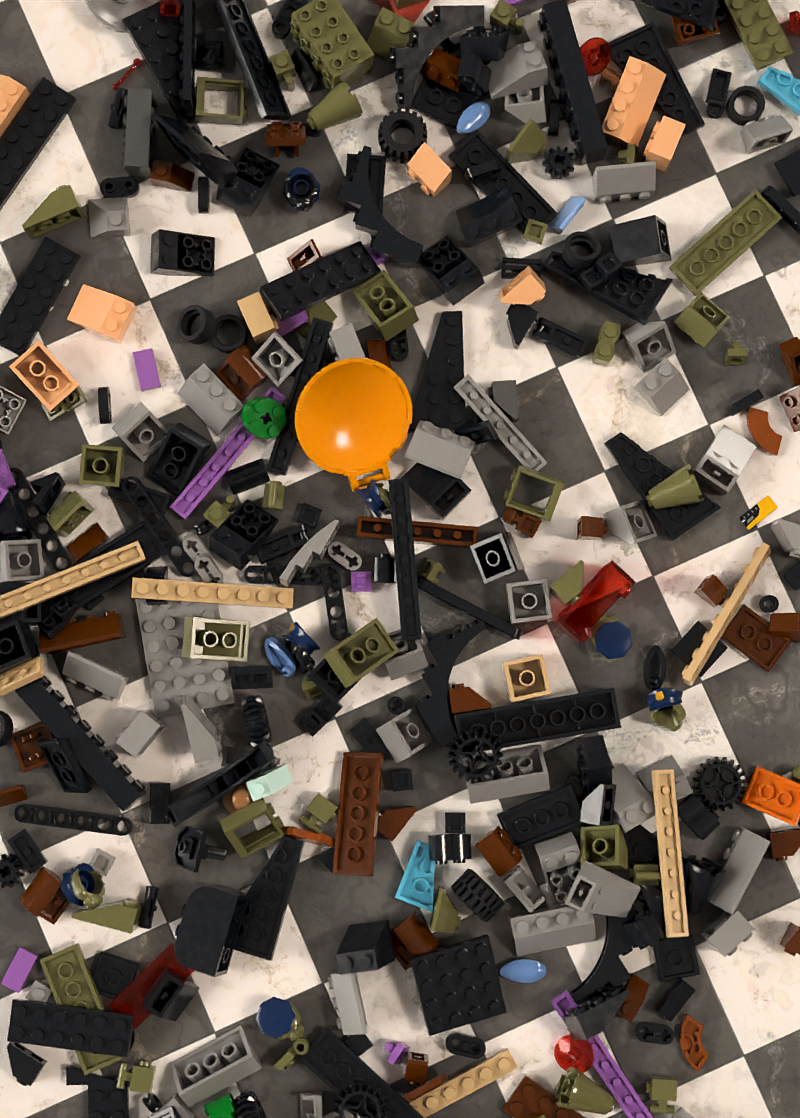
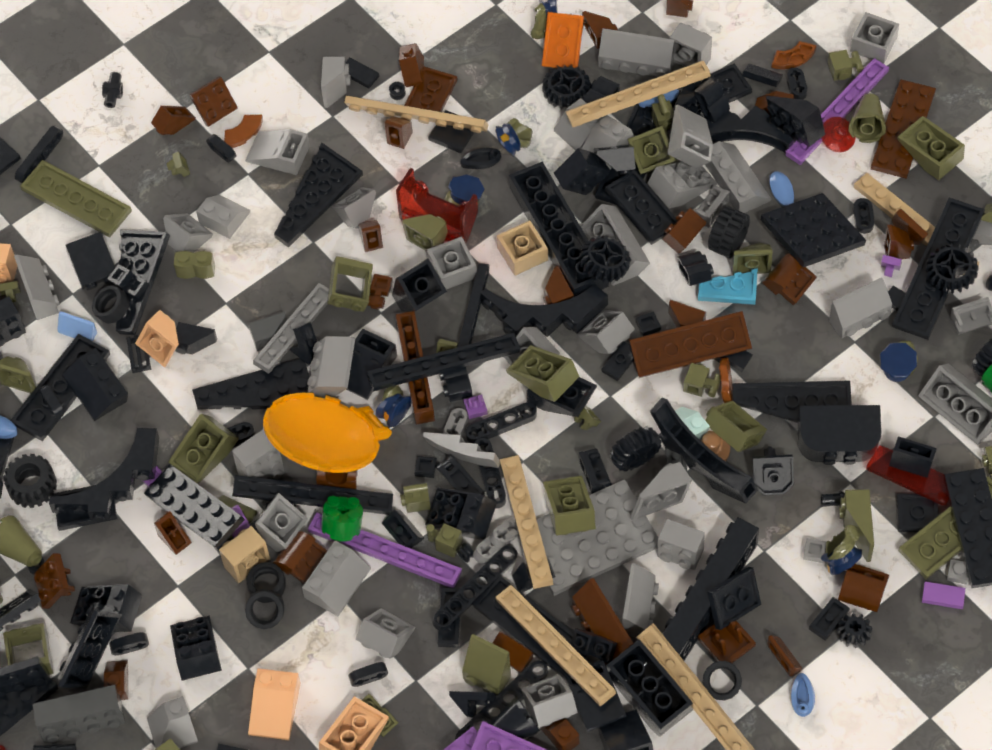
camera: 100 degrees left, 25 degrees down
black beam [14,804,133,836] -> none
olive slope [79,444,126,487] -> none
black plate [100,176,140,198] -> none
medium lavender tile [133,348,161,391] -> none
black slope [146,422,212,496] -> none
black plate [150,783,170,824] -> none
medium blue arm [265,636,296,677] -> none
olive plate [274,1037,309,1071] -> none
piece [282,621,320,673] -> none
piece [283,167,321,212] -> none
black slope [299,695,343,737] -> none
black slope [336,920,395,975] -> none
black bush [387,697,405,715] -> none
light nougat slope [407,142,452,198] -> none
black slope [419,235,485,306] -> none
black plate [445,812,466,833] -> none
olive plate [523,219,548,245] -> none
black plate [531,317,590,359] -> none
black gear [542,145,576,180] -> none
olive cone [646,464,704,509] -> none
olive slope [674,292,730,347] -> none
black cone [684,855,726,915] -> none
yellow sticker [740,496,778,530] -> none

